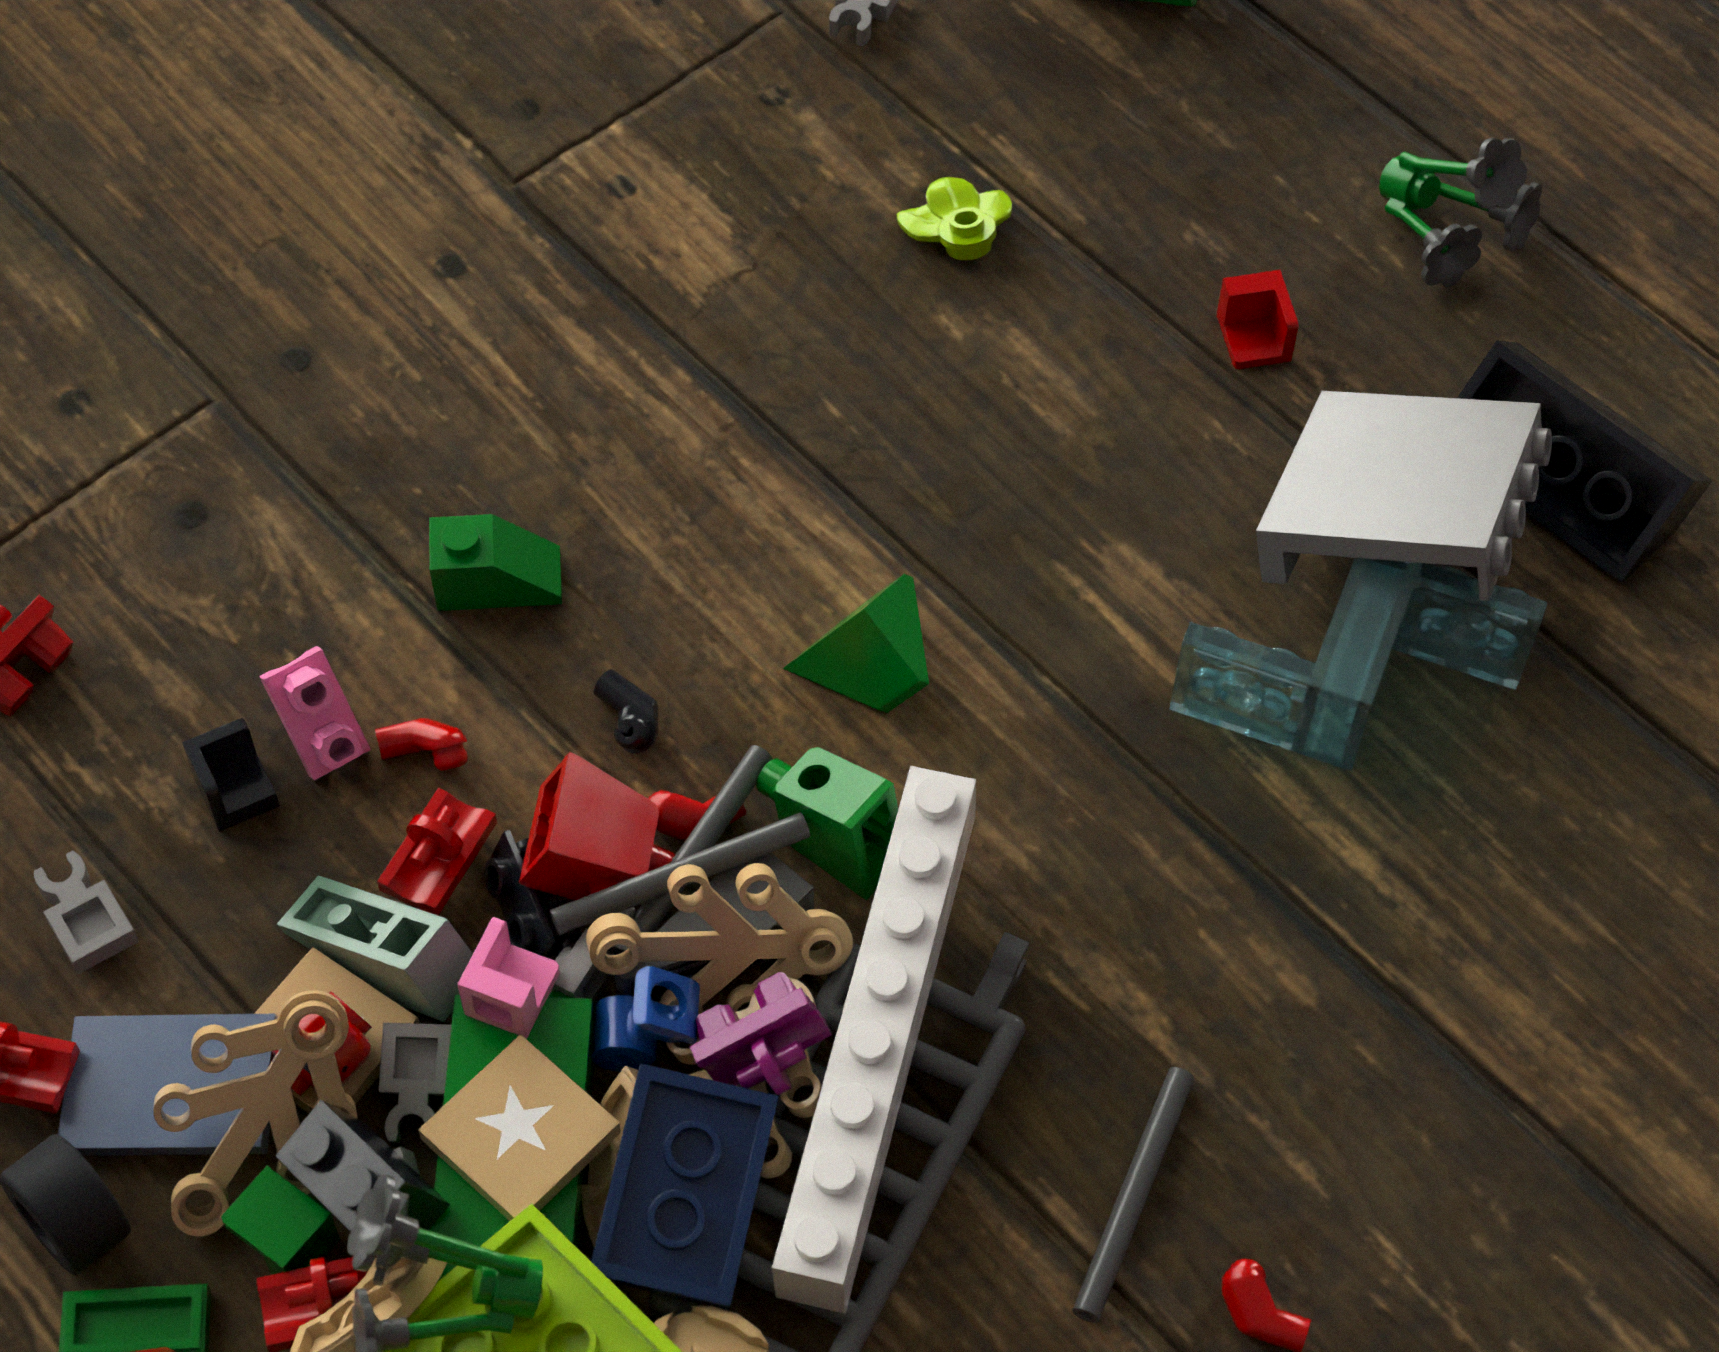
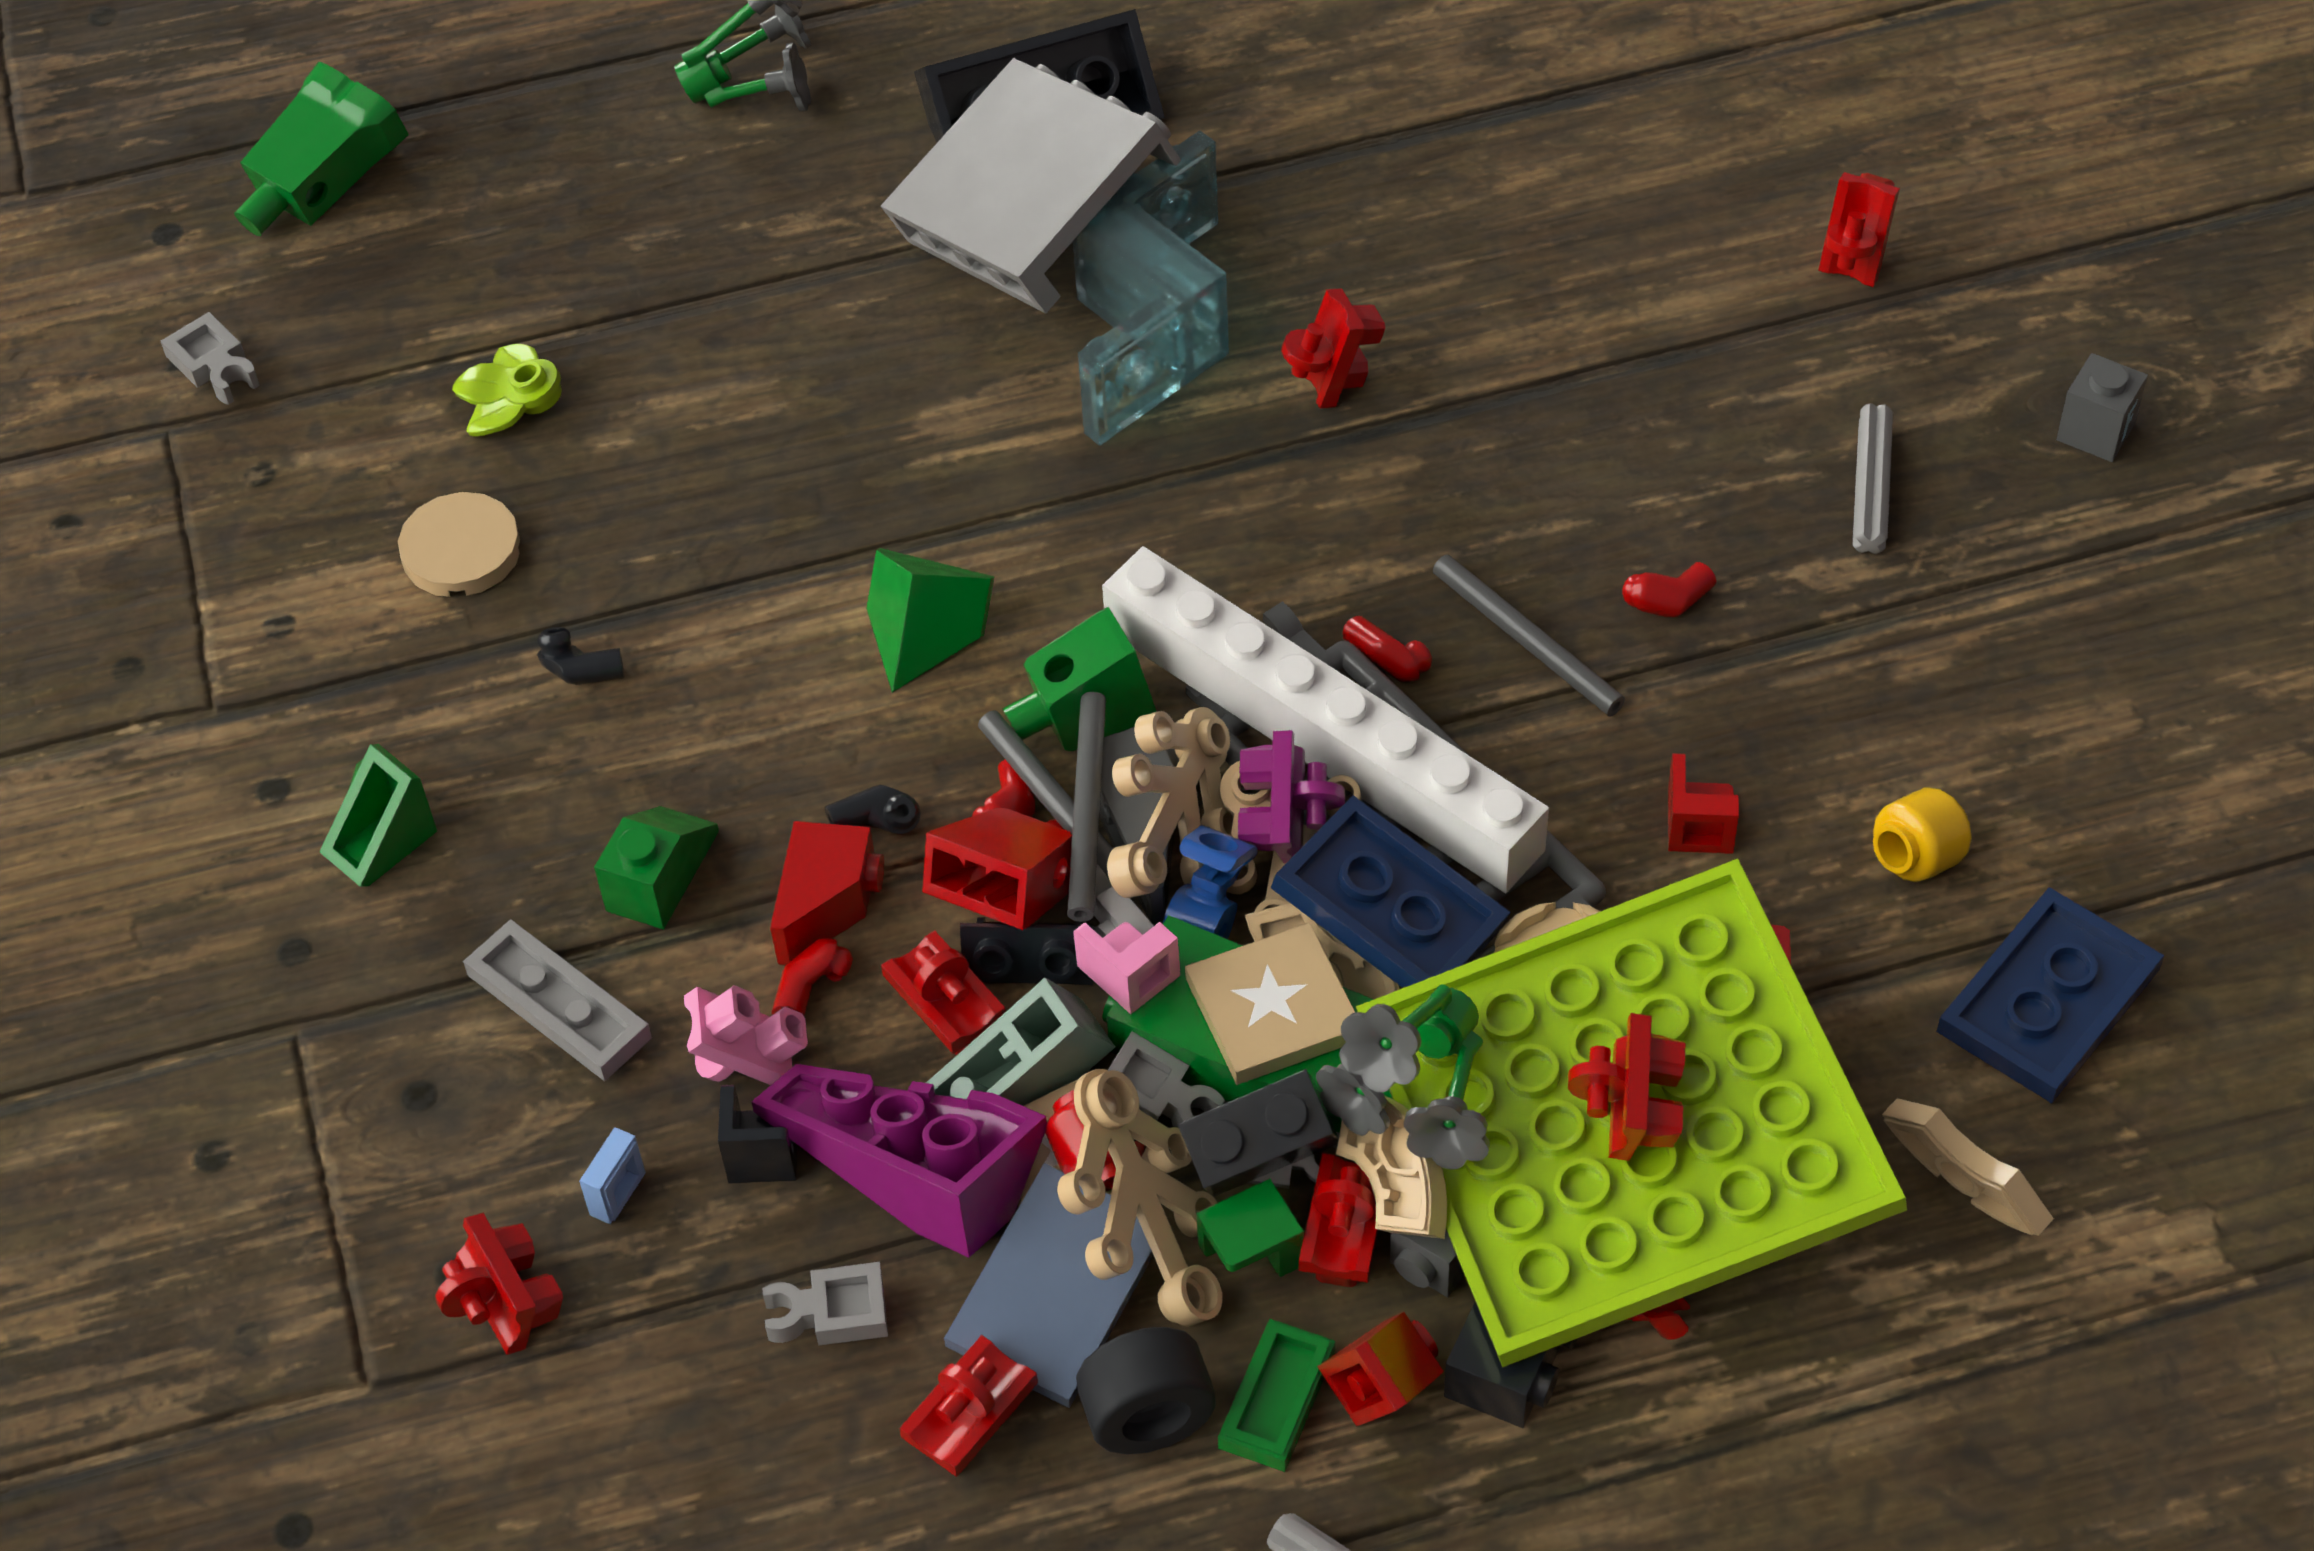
camera: 60 degrees left, 5 degrees down
red panel [1216,270,1299,369] -> none
none -> green slope [319,744,438,887]
none -> tan tile [398,492,520,597]
none -> light grey plate [463,919,652,1081]
none -> black arm [537,627,624,685]
none -> light blue tile [579,1127,646,1224]
none -> magenta wedge [751,1064,1047,1258]
none -> red slope [770,821,884,965]
none -> red hips [1281,288,1386,409]
none -> red arm [1342,616,1432,682]

